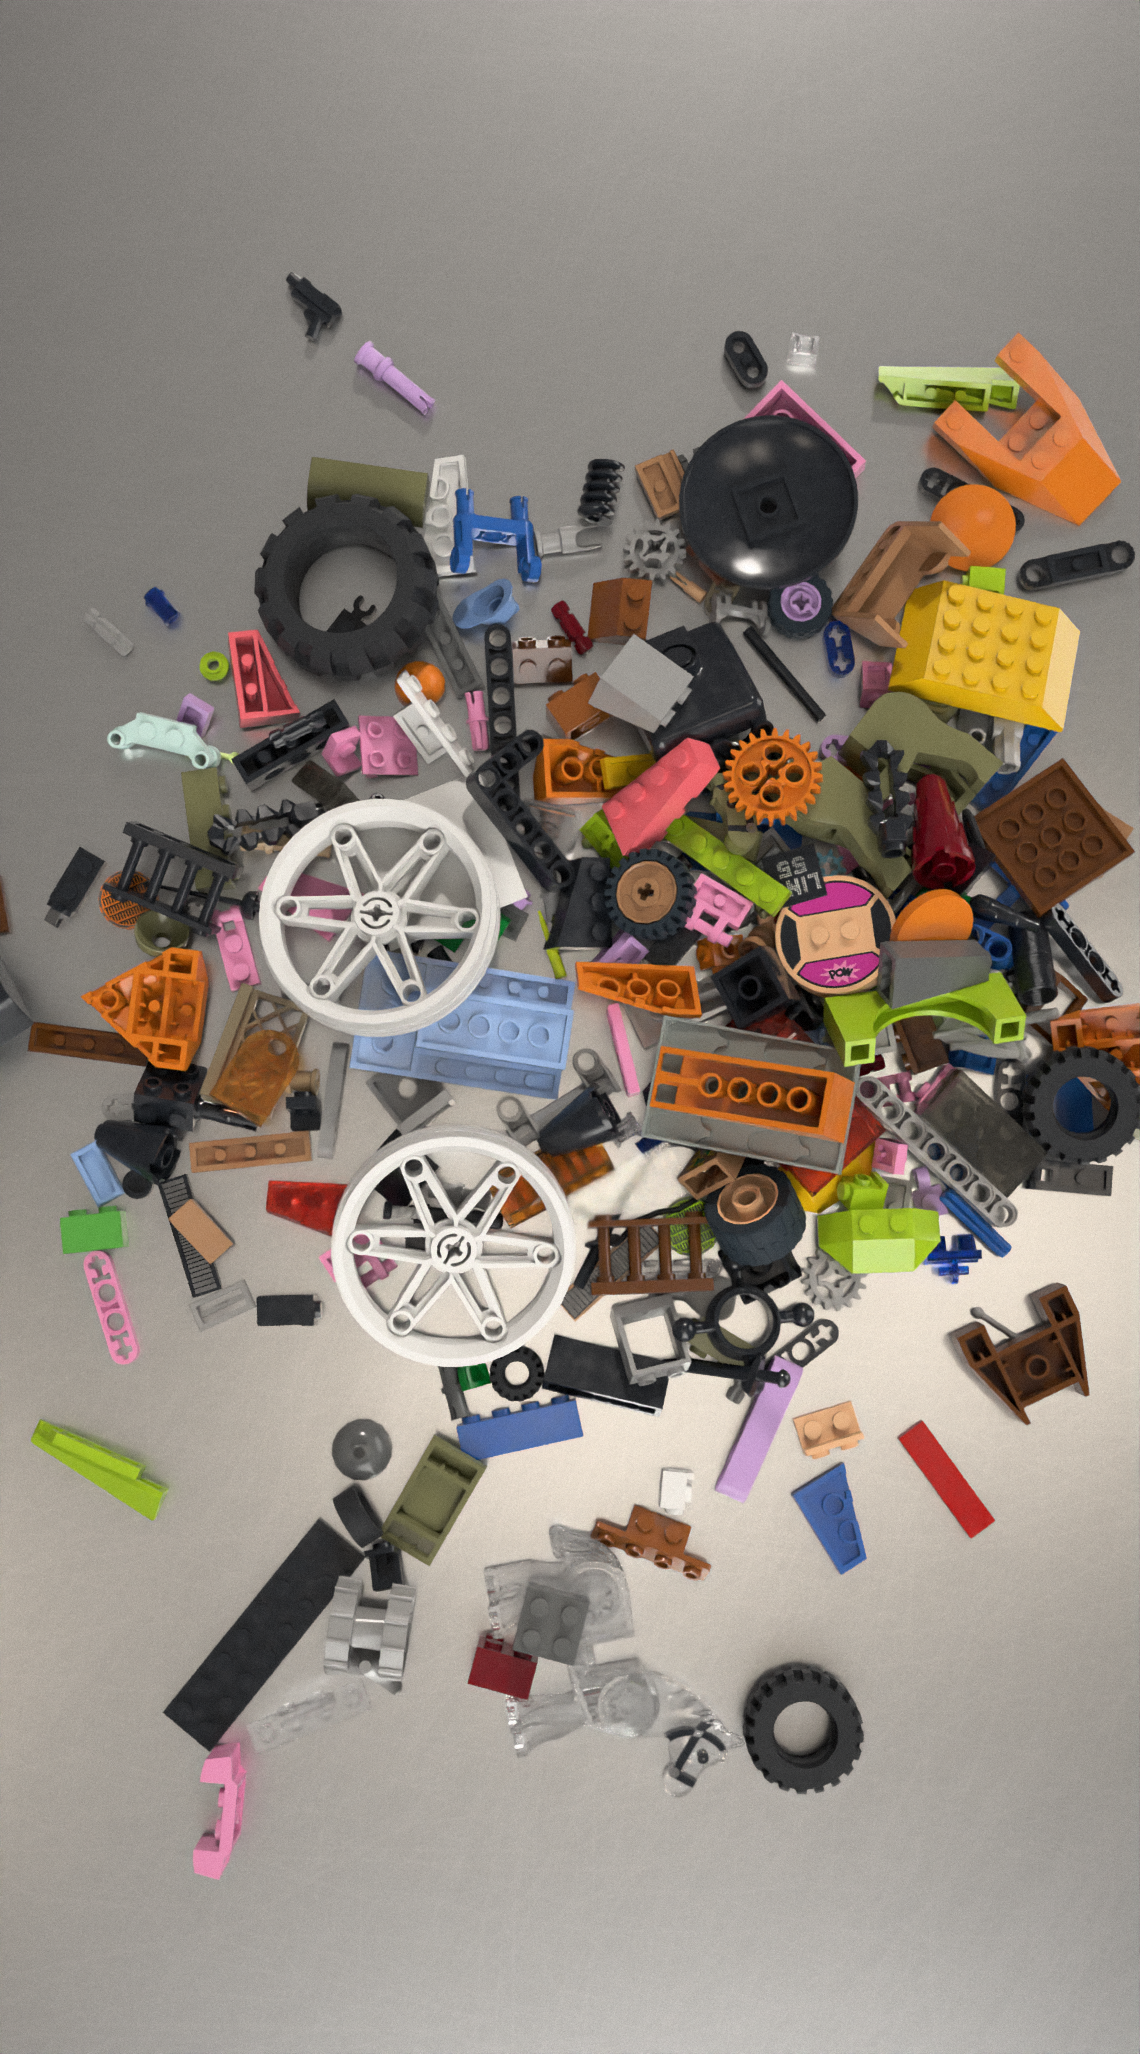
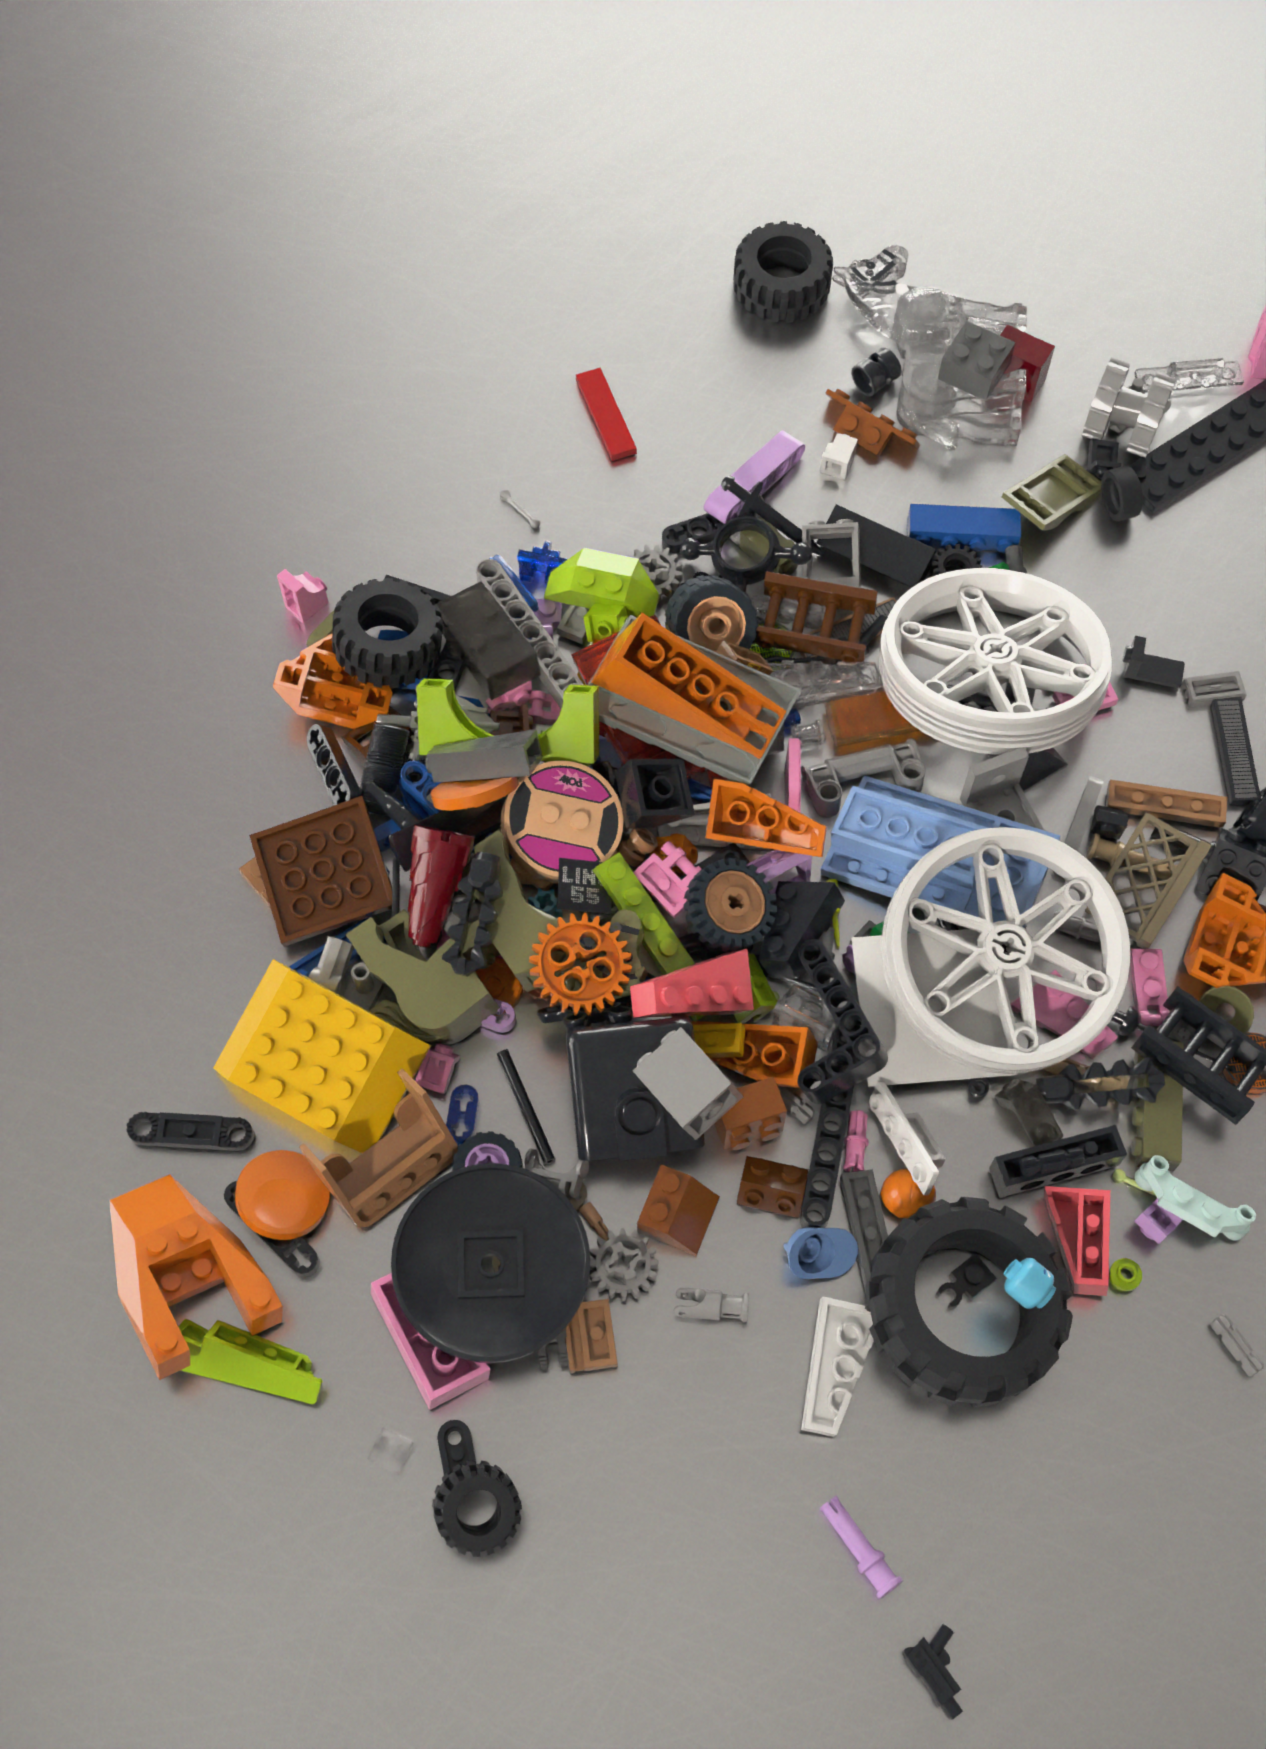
camera: 165 degrees left, 20 degrees down
clear blue pin [143,587,180,626] -> none
medium nougat slope [168,1199,233,1264] -> none
clear orange tile [209,1030,299,1128] -> none
clear red wing [266,1180,357,1241] -> none
olive brick [307,457,430,528] -> none
bright pink bracket [322,726,361,777] -> none
dark grey cylinder [332,1419,393,1481] -> none
bright pink hinge [358,715,418,779] -> none
blue connector [450,488,542,583] -> none
black cone [537,1083,625,1157] -> none
dark red axle [551,600,594,655] -> none
black piece [577,459,625,526] -> none
blue wing [791,1462,867,1575] -> none
light nougat bracket [792,1401,864,1459] -> none
bright pink bracket [872,1137,908,1175] -> none
reddish brown wedge [949,1282,1090,1425] -> none
lime brick [960,566,1006,595] -> none
none -> black tyre [432,1460,522,1557]
none -> black wheel [851,347,902,396]
none -> medium azure head [1004,1258,1056,1309]

